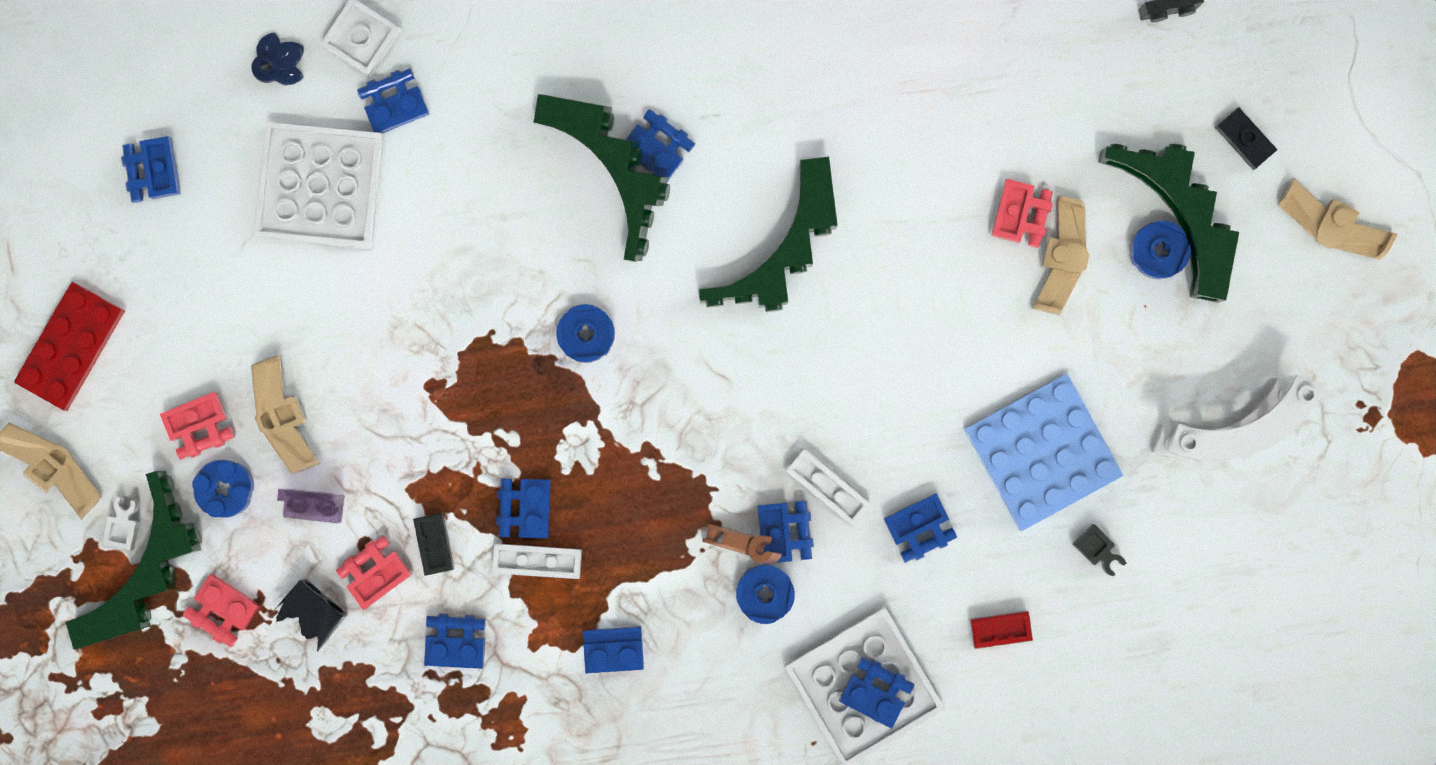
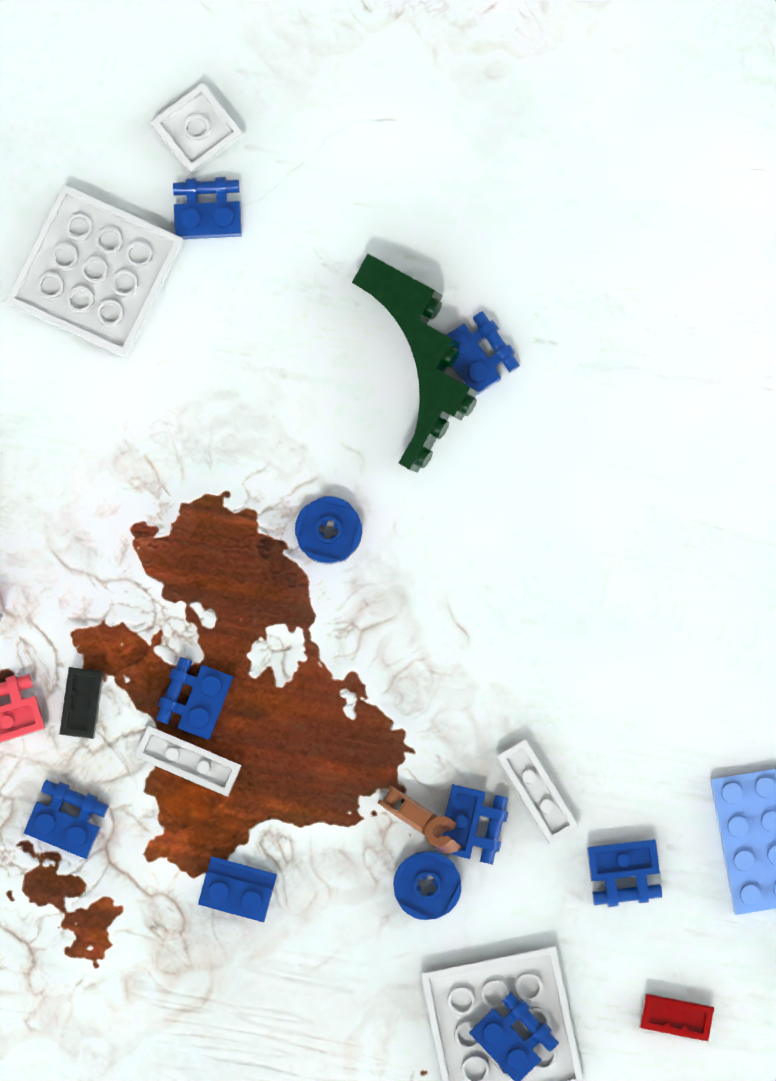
camera: 15 degrees right, 5 degrees down
dark blue plate [251,33,304,85] -> none
dark green arch [698,156,838,312] -> none

